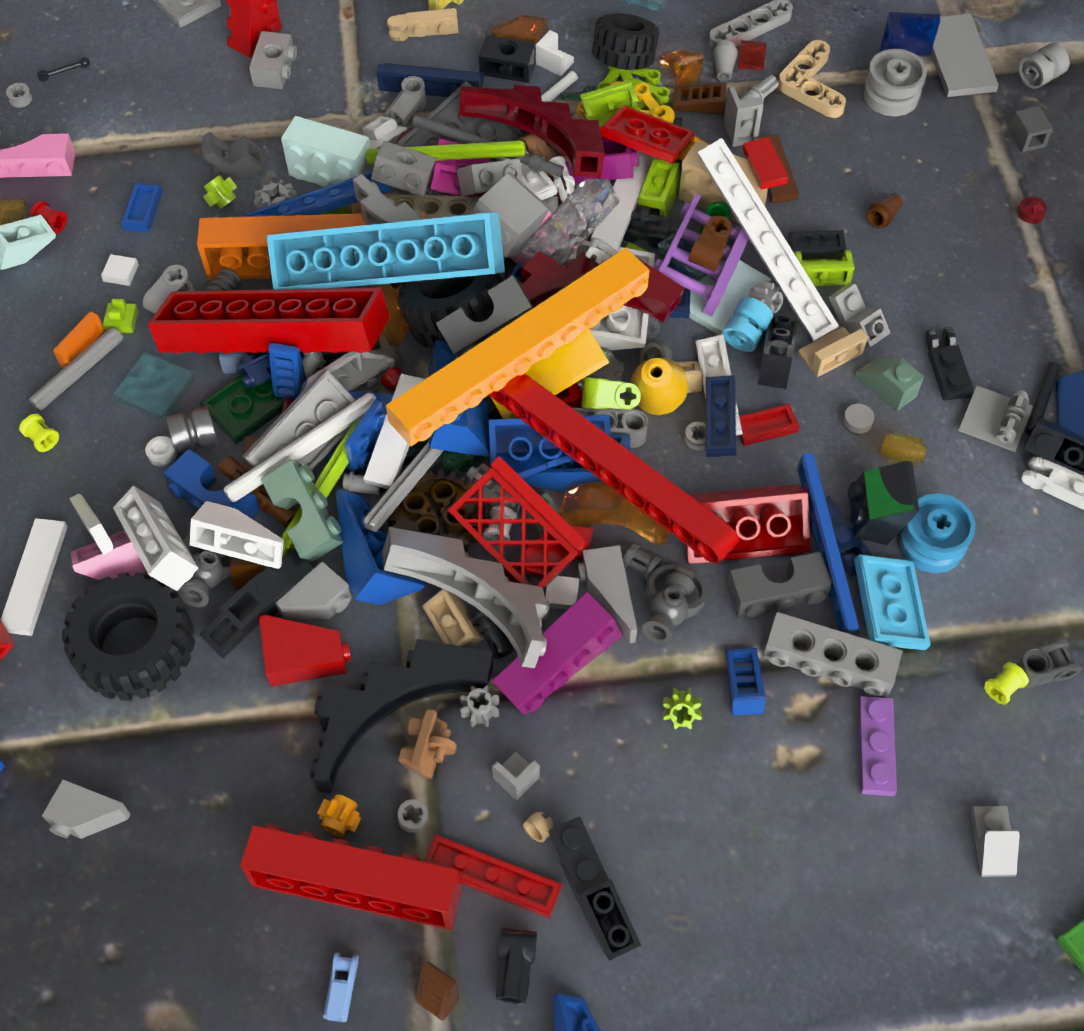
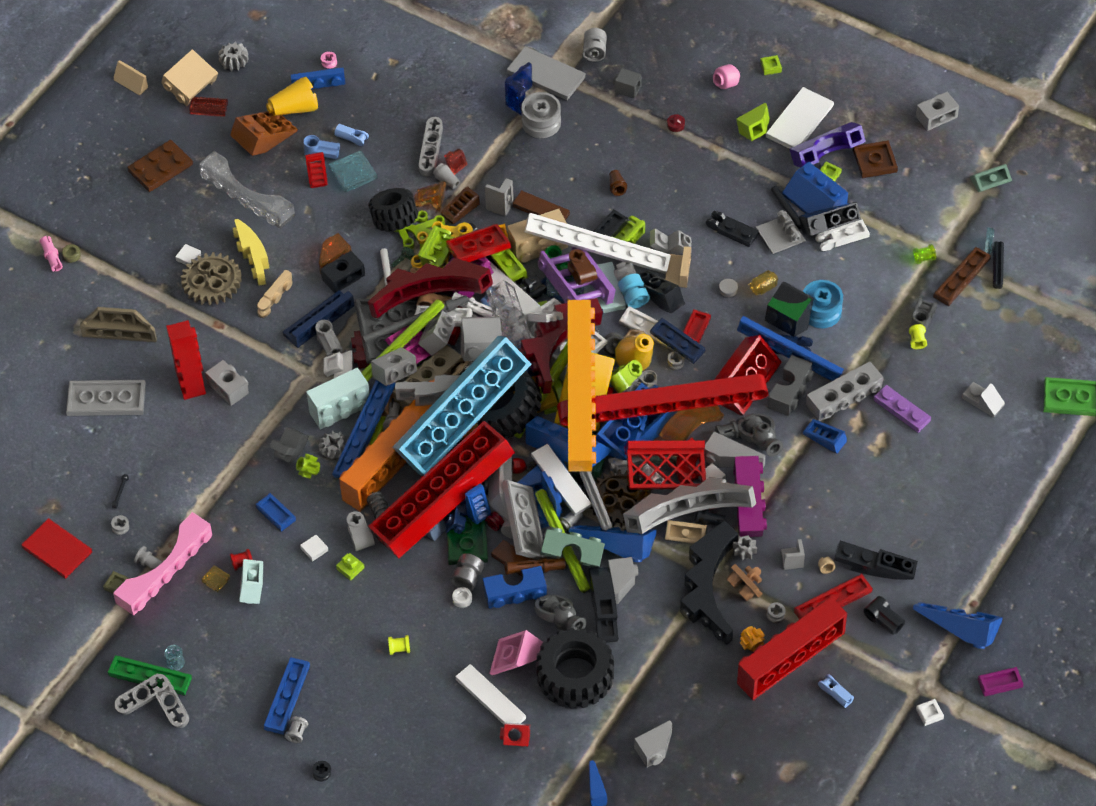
camera: 50 degrees left, 5 degrees down
light grey axle [29,328,123,410] -> none
orange tile [53,311,105,368] -> none
white tile [69,494,114,555] -> none
clear light blue tile [113,352,195,421] -> none
white brick [113,485,198,591] -> none
white slope [190,501,284,569] -> none
white axle [224,393,376,502] -> none
reddish brown tile [230,559,265,590] -> none
red slope [259,615,351,687] -> none
reddish brown slope [416,962,460,1020] -> none
dark grey arch [436,275,534,357] -> none
white panel [536,30,574,76] -> none
lime gear [663,688,702,729] -> none
light grey axle [739,75,779,102] -> none
red tile [742,137,789,190] -> none
tan beam [778,40,846,118] -> none
medium azure tile [854,554,931,650] -> none
sand green slope [855,357,924,412] -> none

